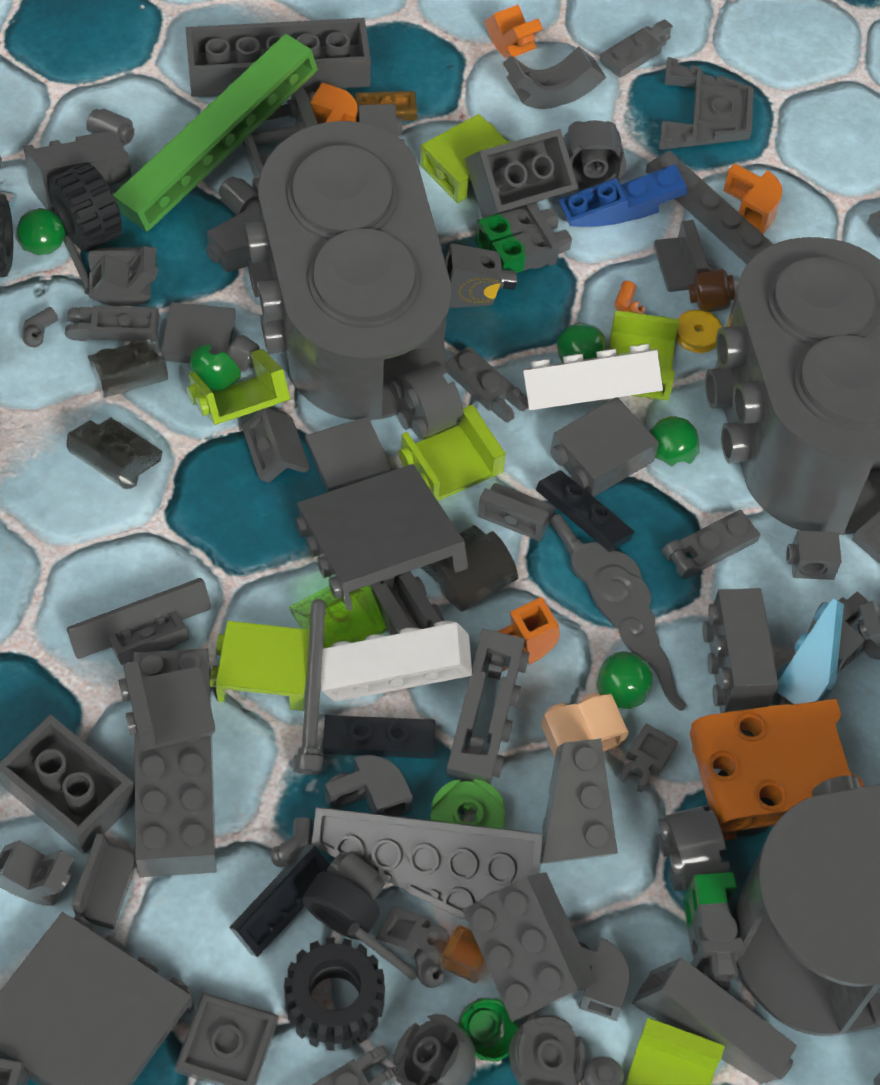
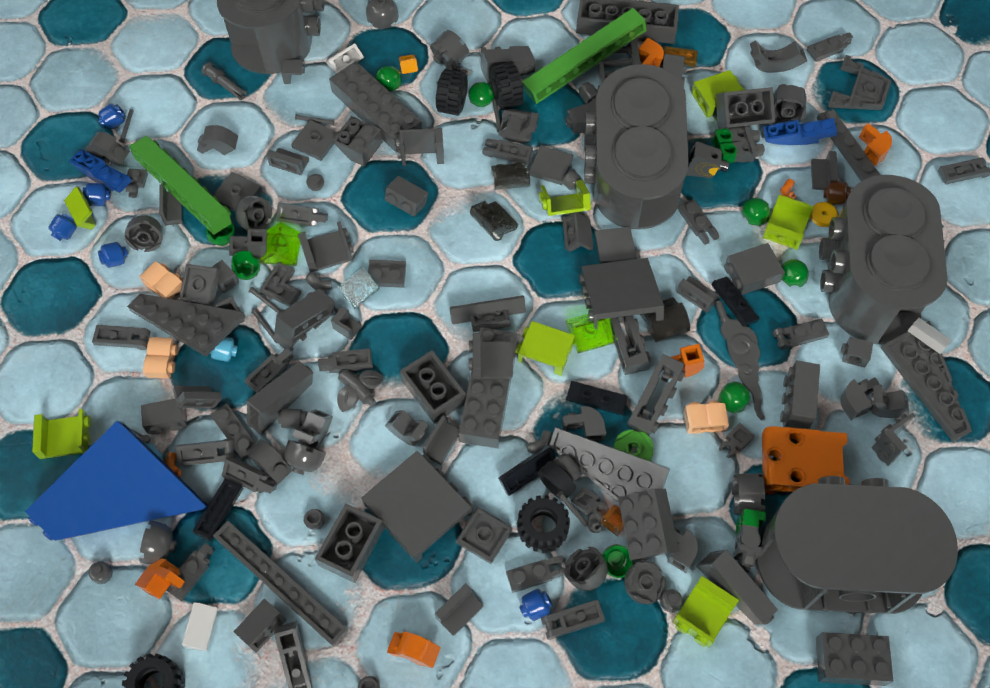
camera: 20 degrees right, 5 degrees up
dark grey arm [22,307,58,347] -> none
dark grey brick [86,109,135,147] -> none
green hair [190,344,241,391] -> none
dark grey piece [293,599,326,775] -> none
white brick [321,621,472,702] -> none
dark grey brick [389,361,463,439] -> none
lime panel [398,404,506,501] -> none
orange brick [484,4,543,59] -> none
white brick [523,343,663,410] -> none
dark grey wedge [541,738,618,865] -> none
medium azure slope [776,598,844,704] -> none

